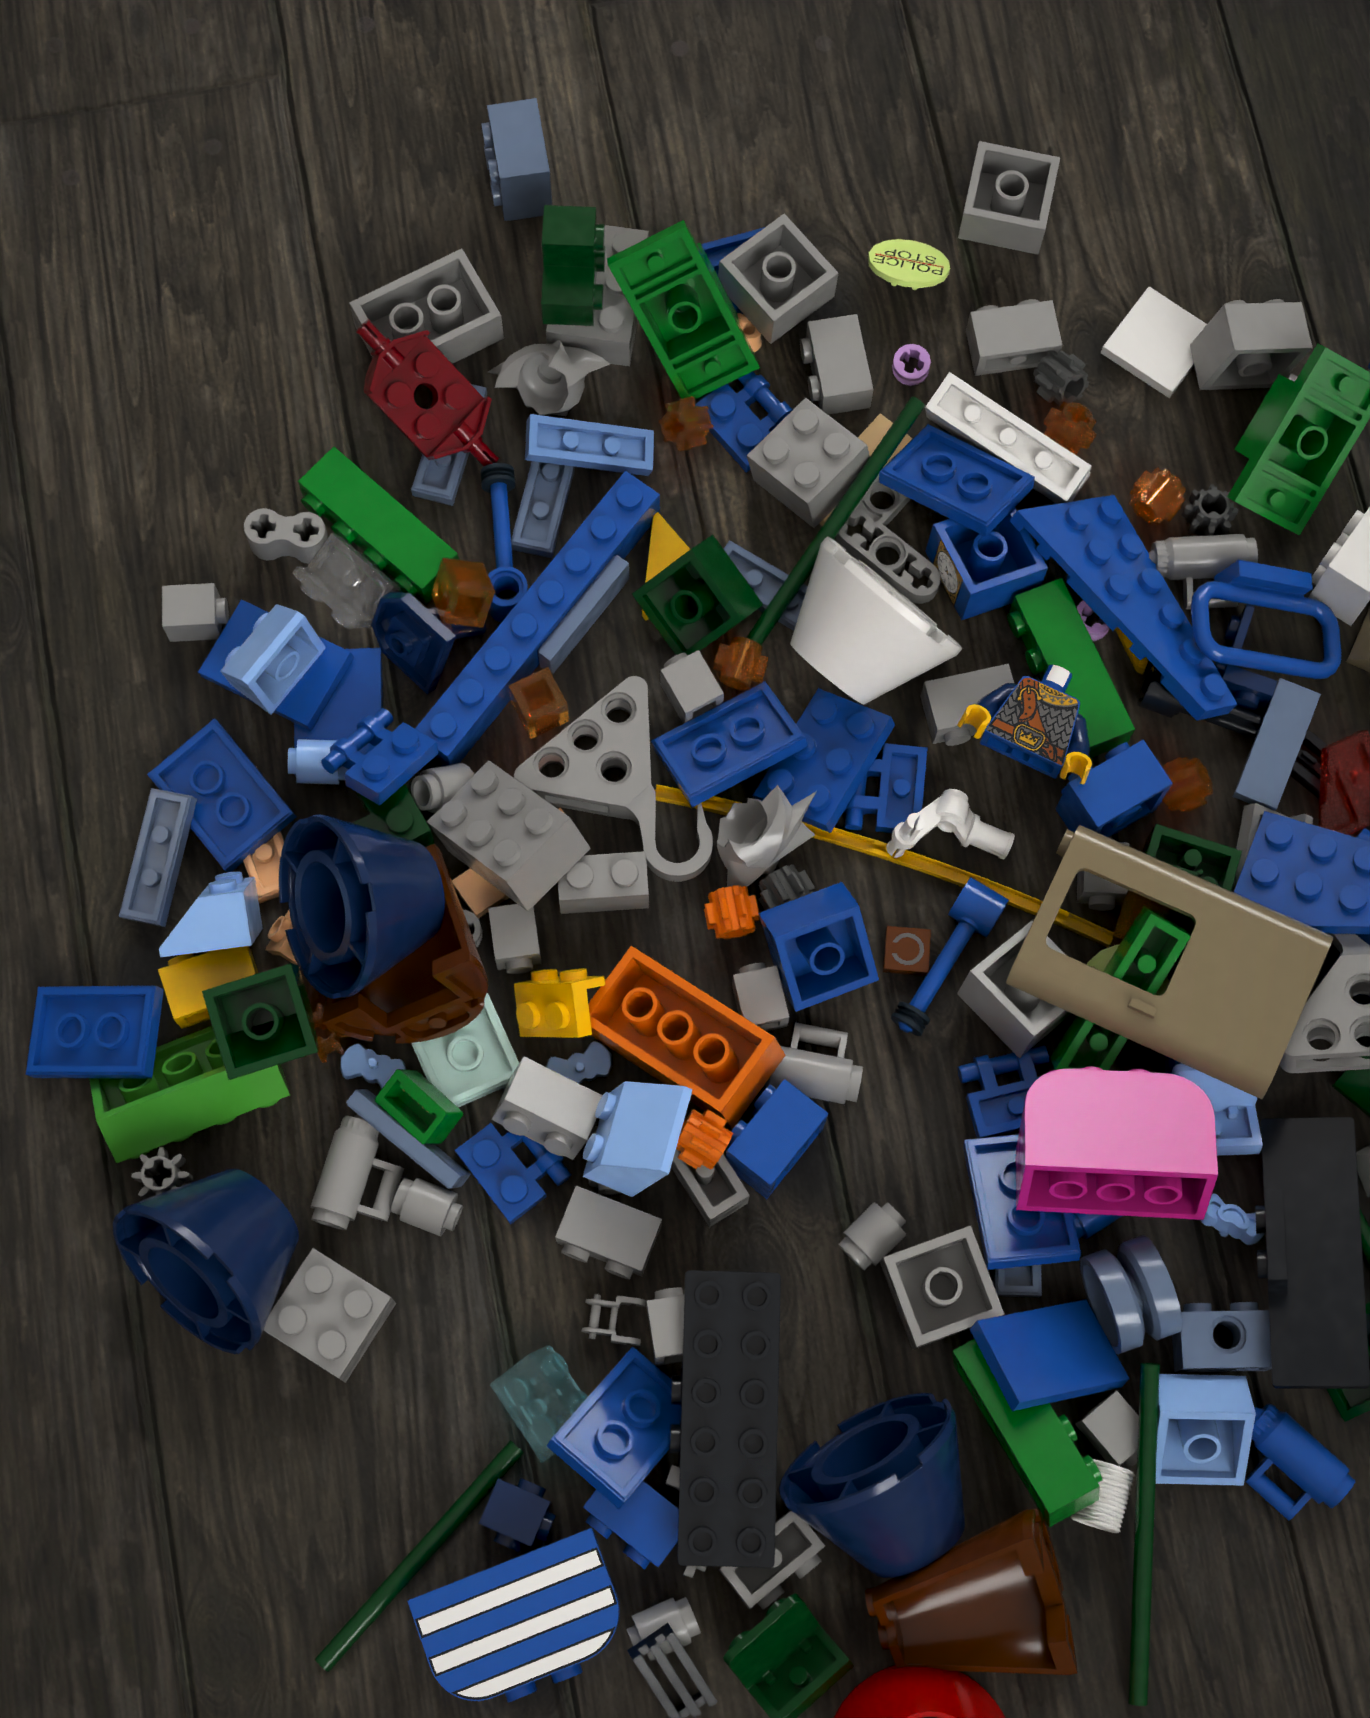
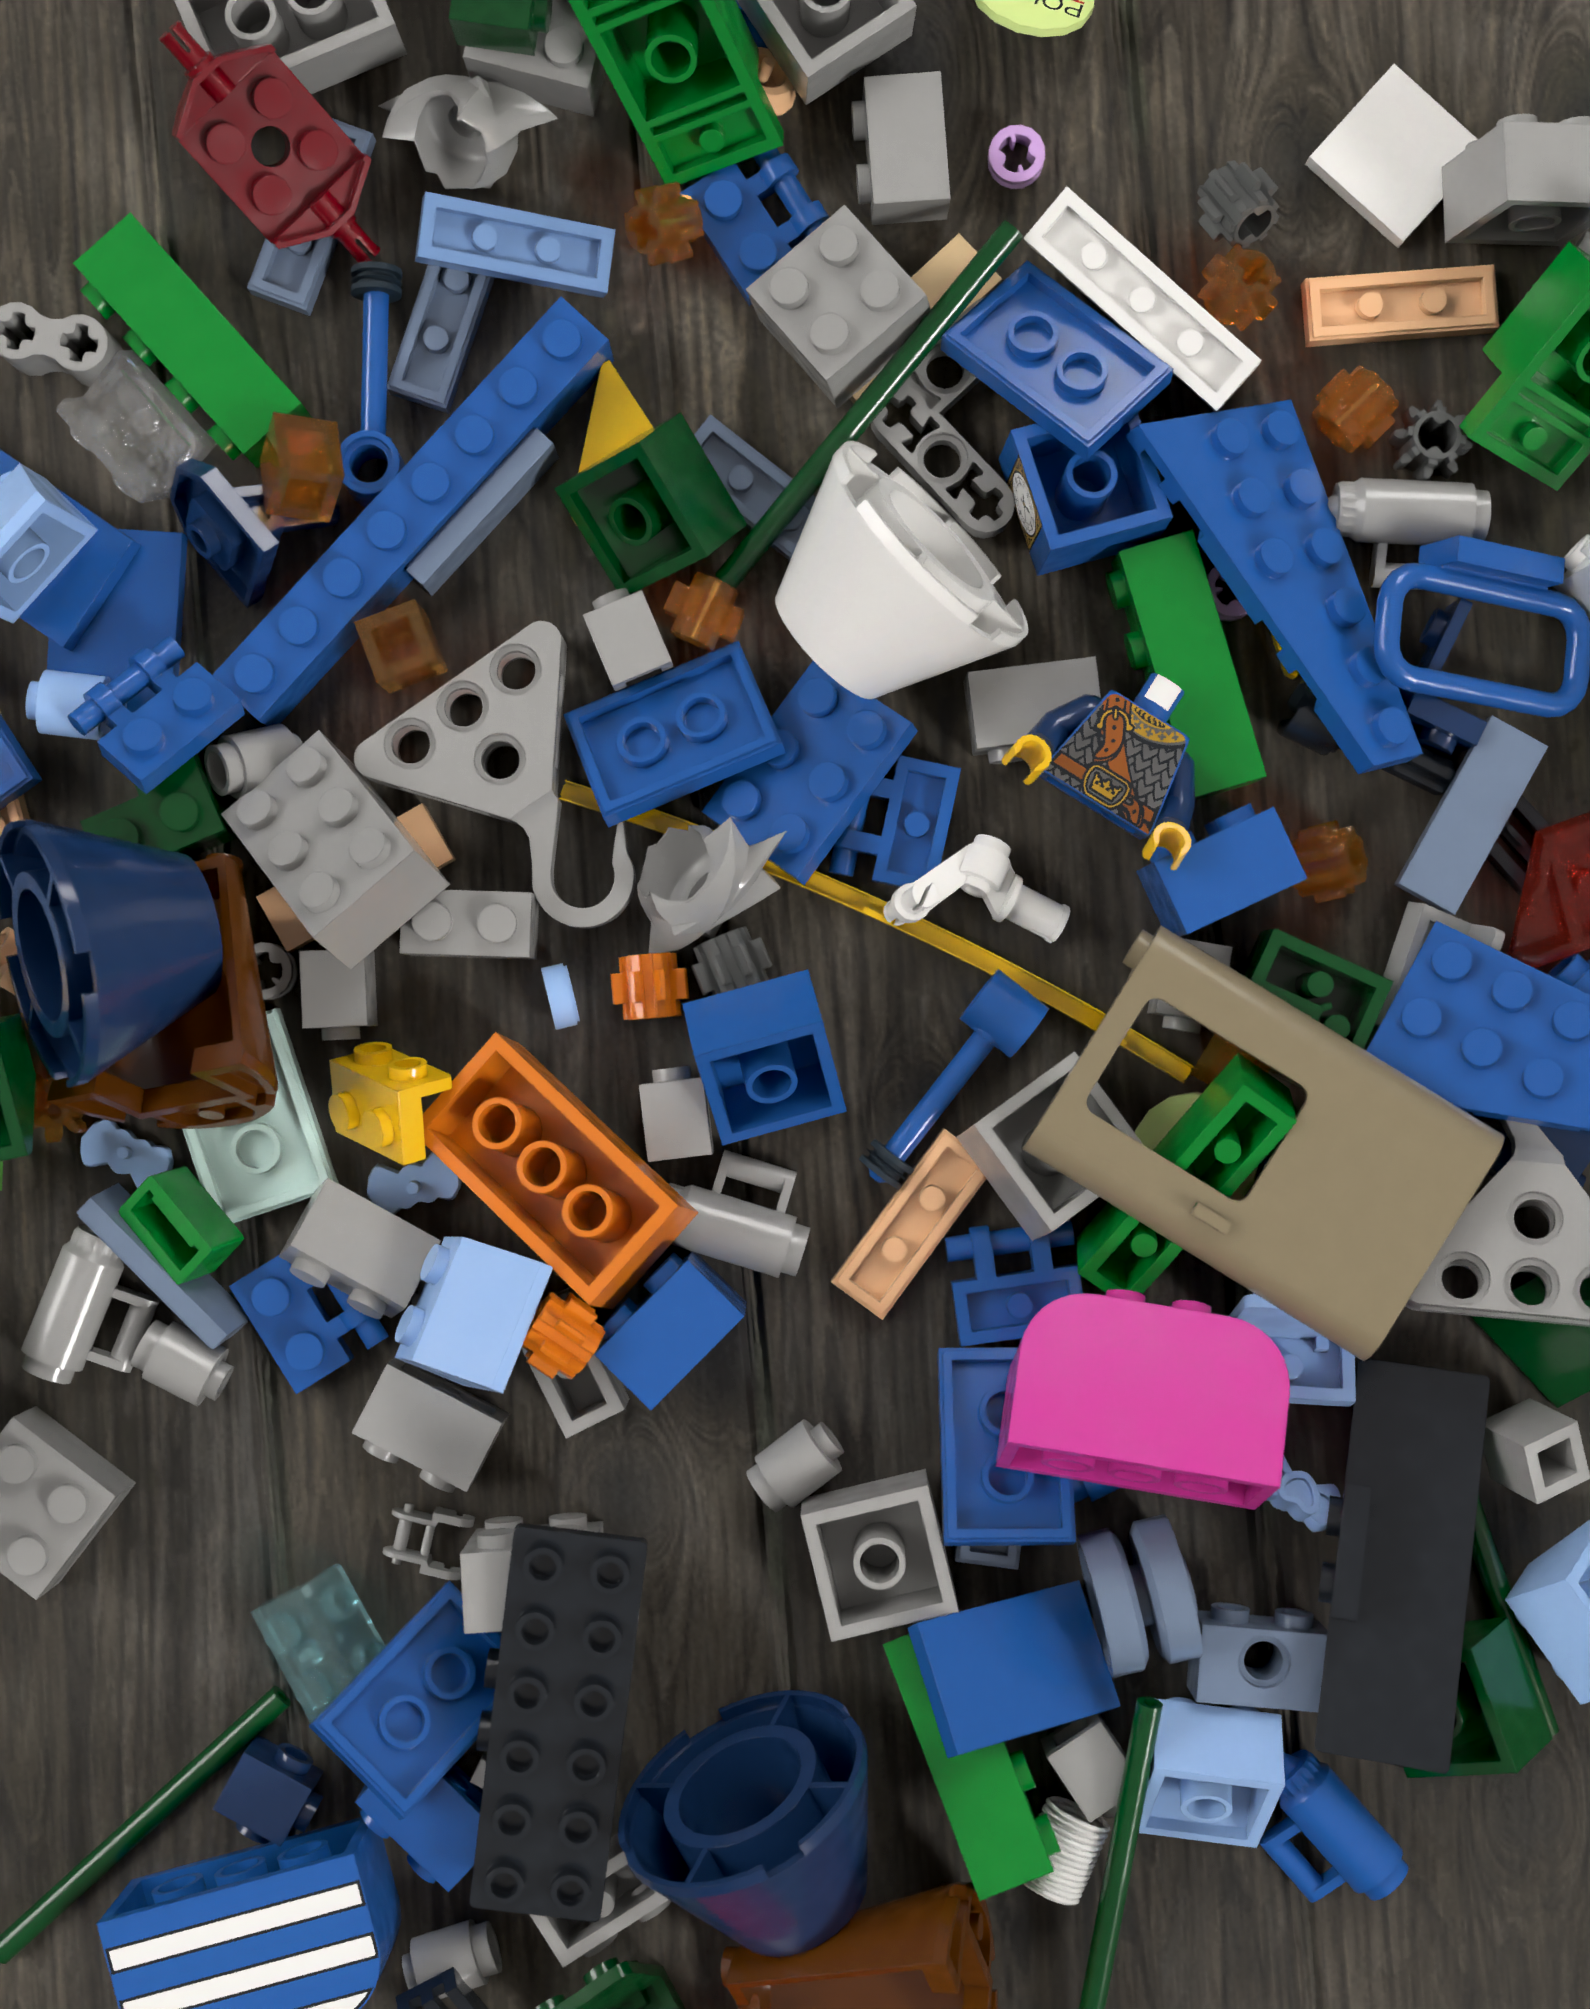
camera: 10 degrees right, 15 degrees up
reddish brown tile [883,926,931,976] -> none
light grey brick [966,299,1062,376] -> none
none -> light blue tile [541,963,580,1030]
none -> light nougat tile [831,1128,986,1320]
none -> light nougat tile [1301,264,1499,347]

